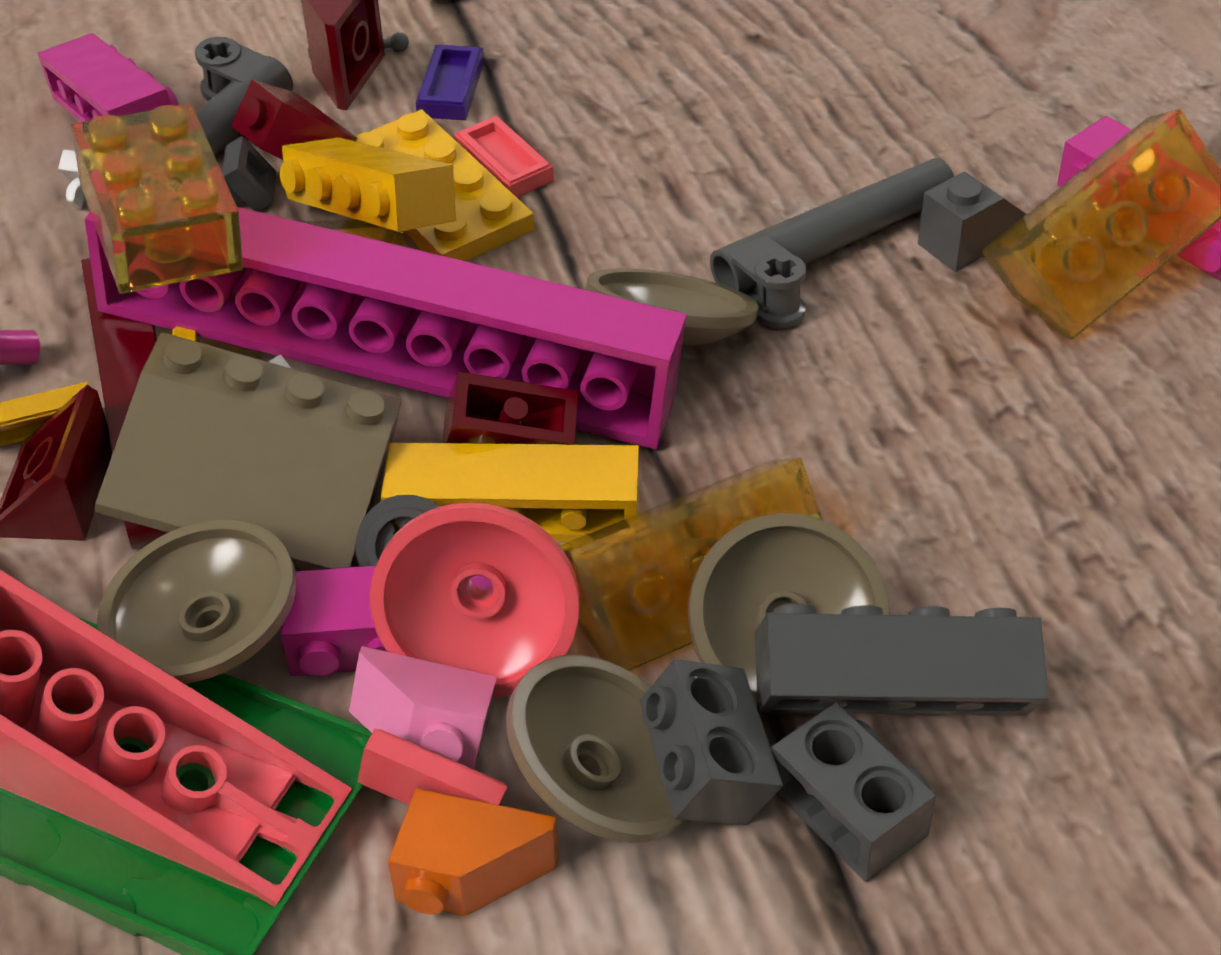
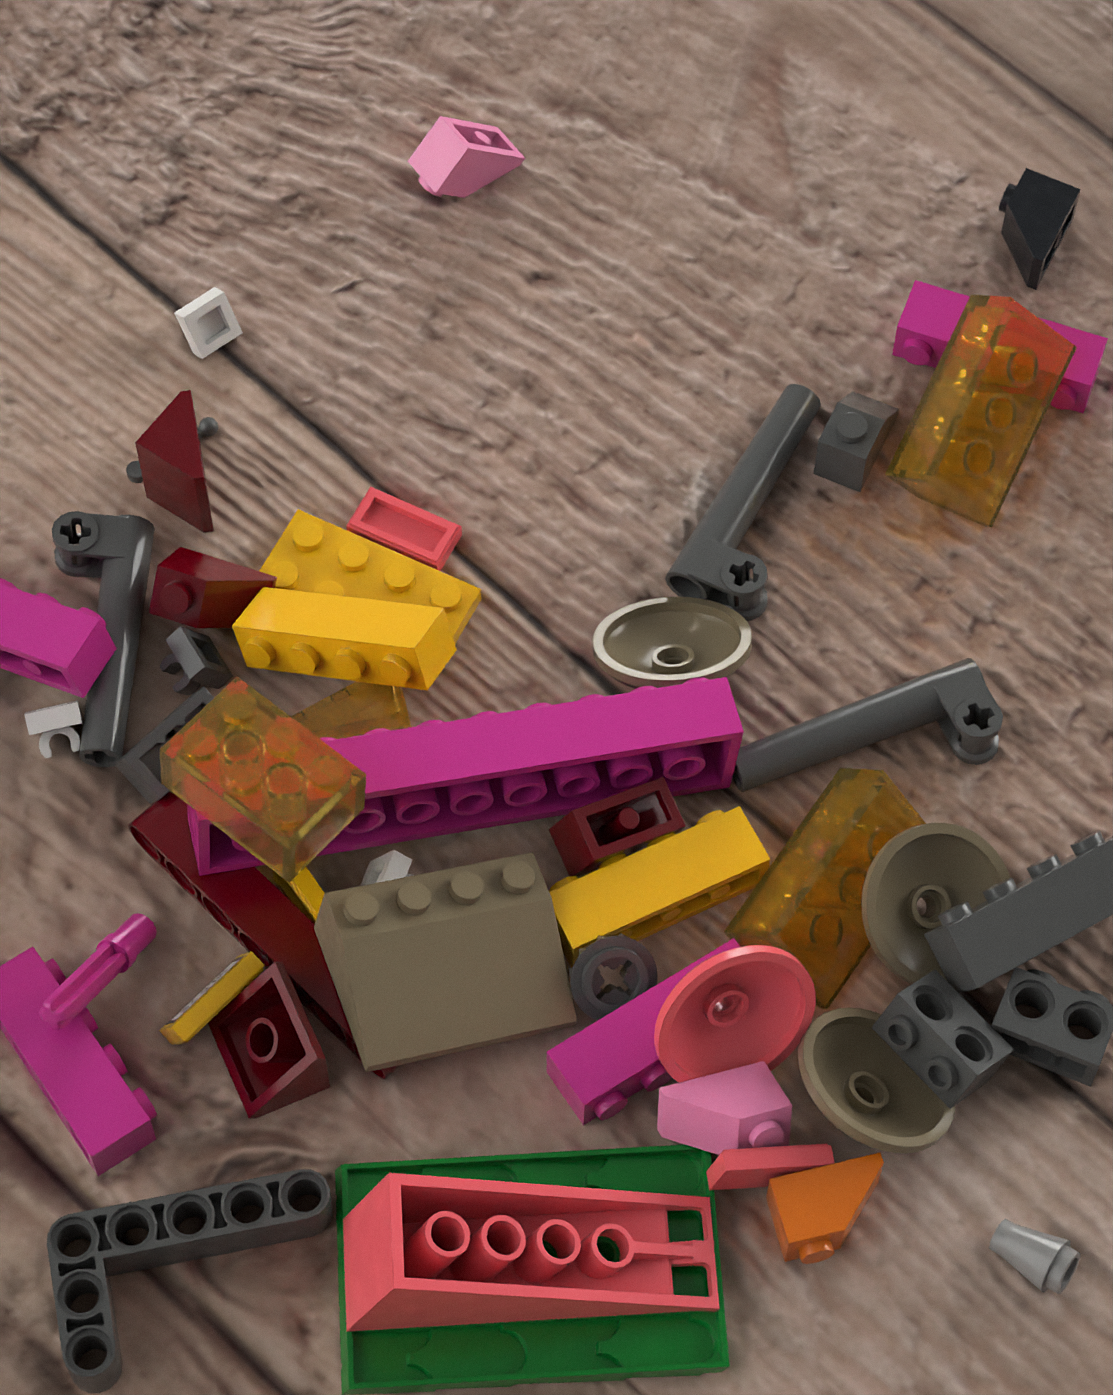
camera: 30 degrees left, 15 degrees up
dark tan dish [97,519,297,684] -> none
dark purple tile [415,44,484,121] -> none
none -> dark grey axle [732,658,1003,792]

